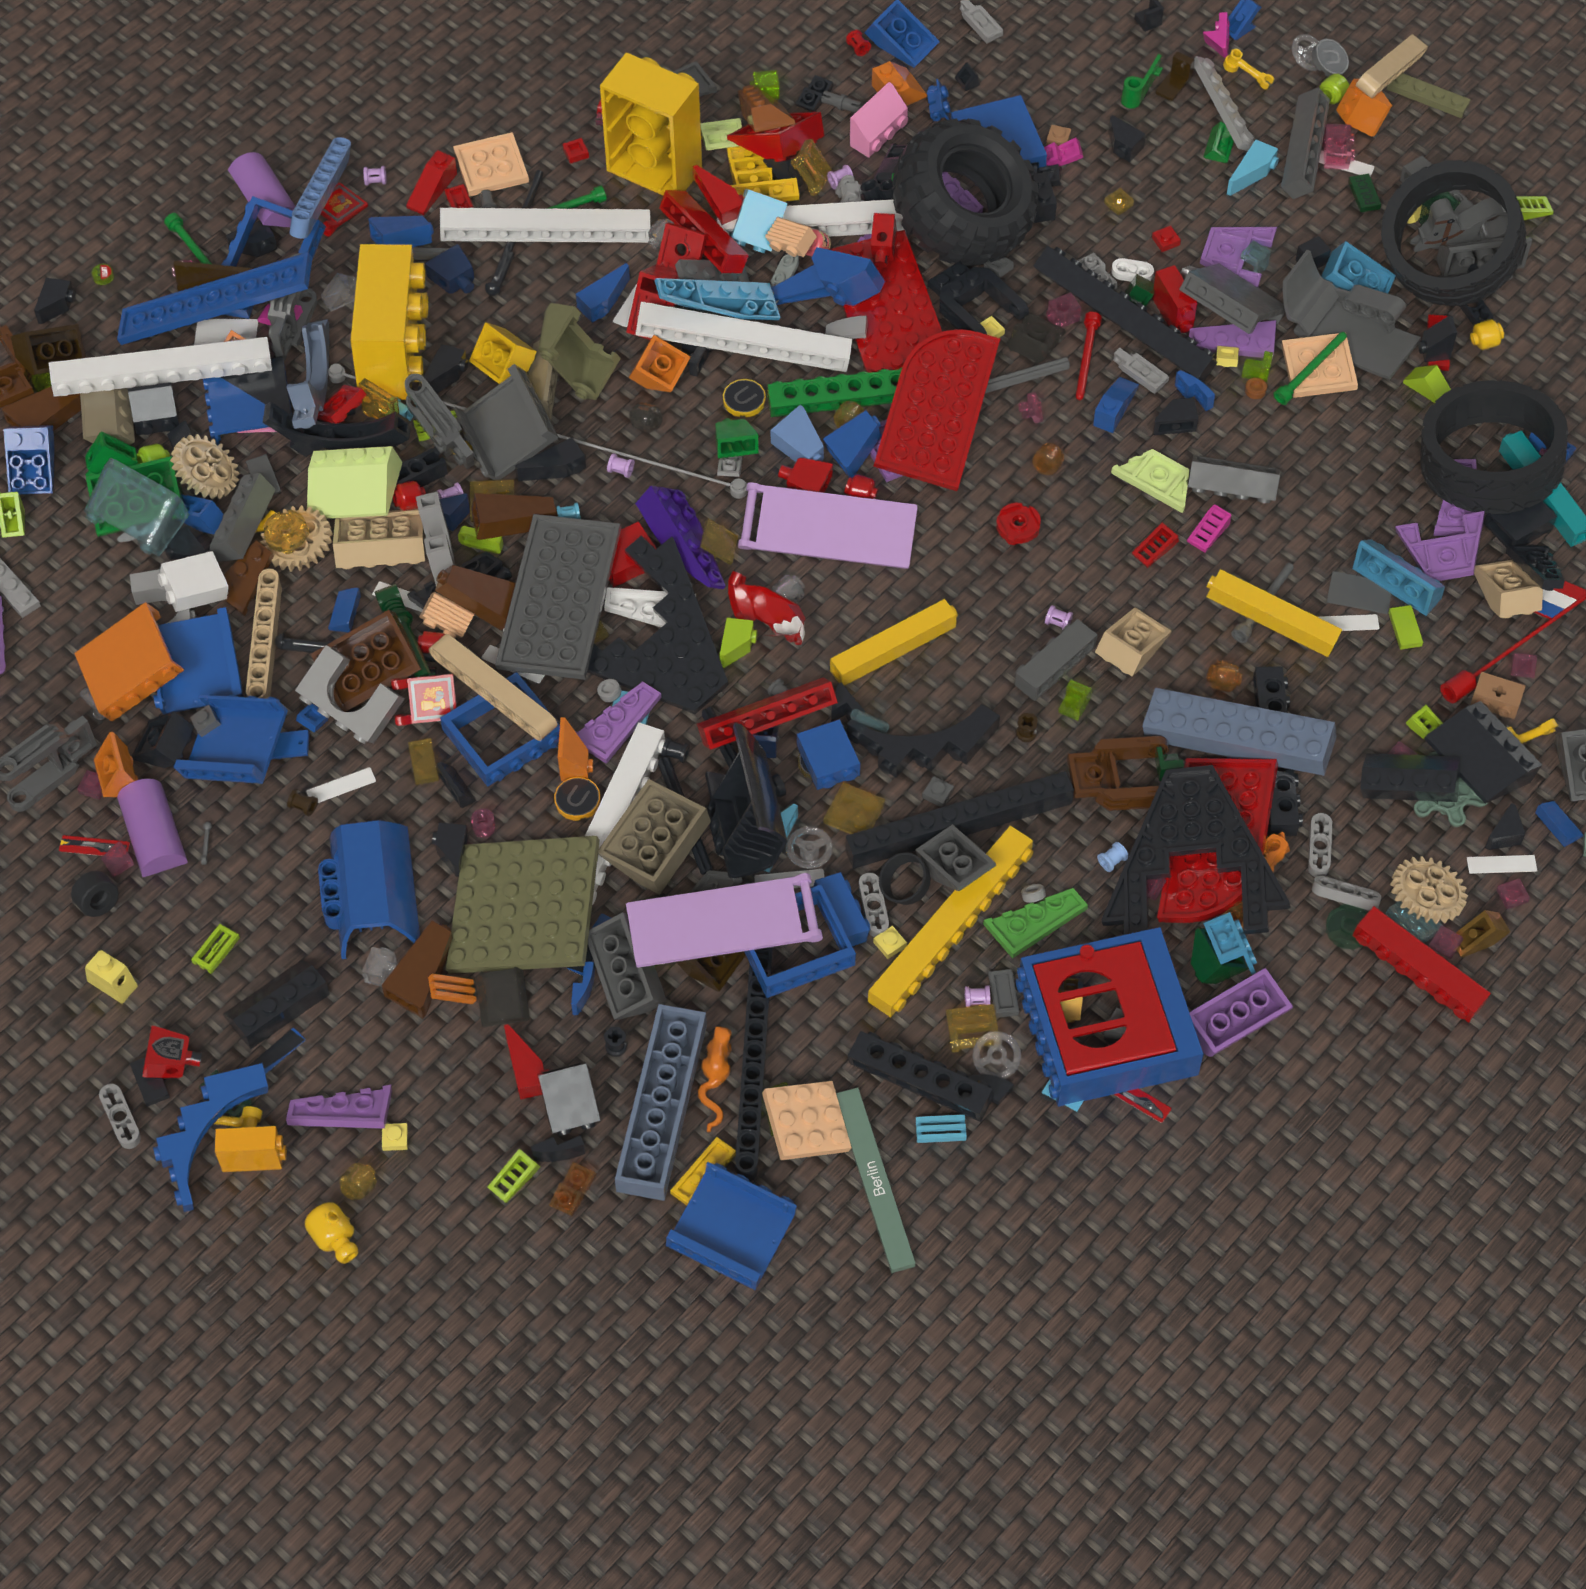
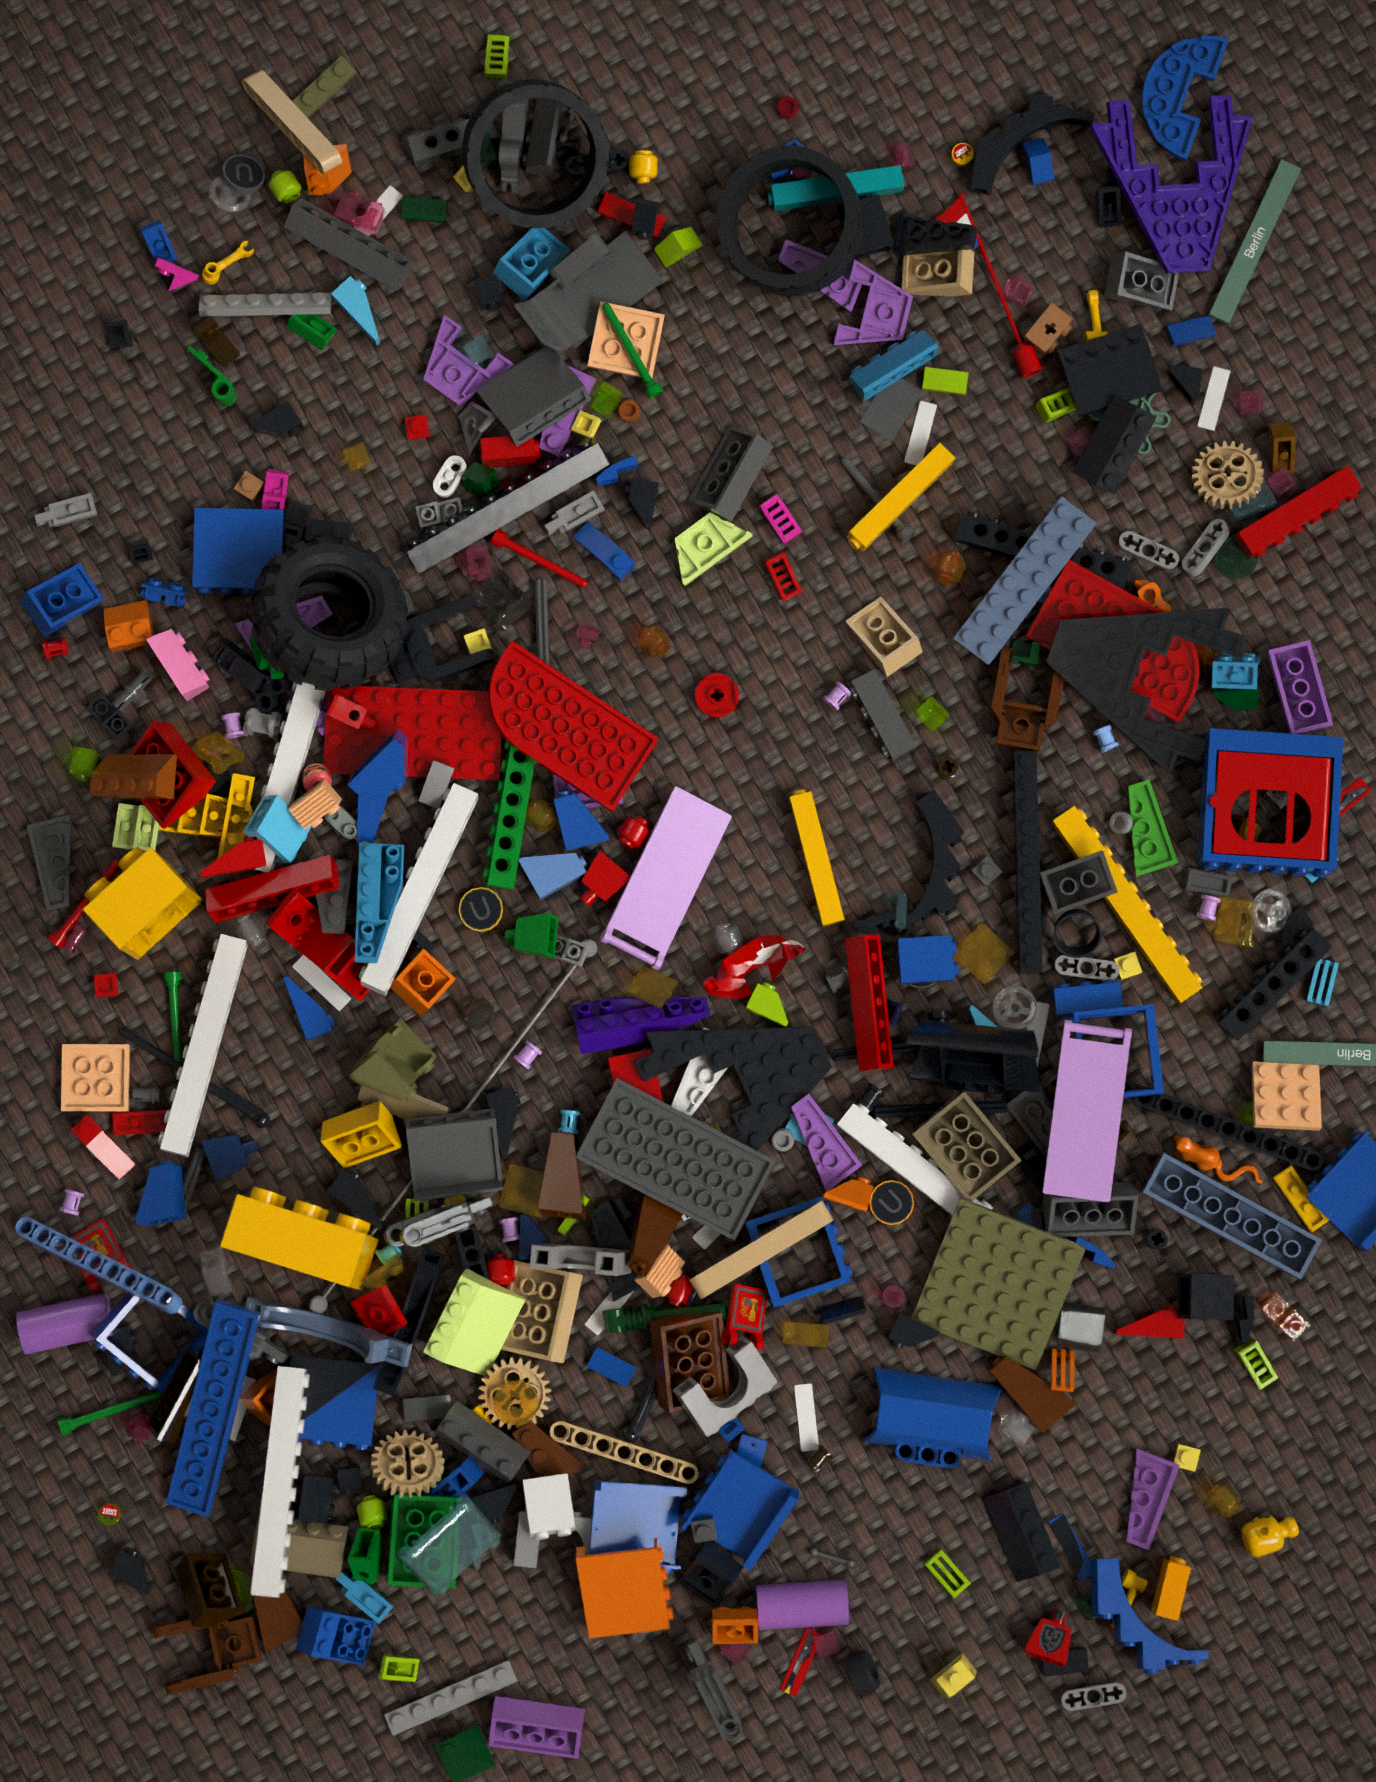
camera: 75 degrees left, 25 degrees up
none -> dark azure hinge [336,1571,394,1624]

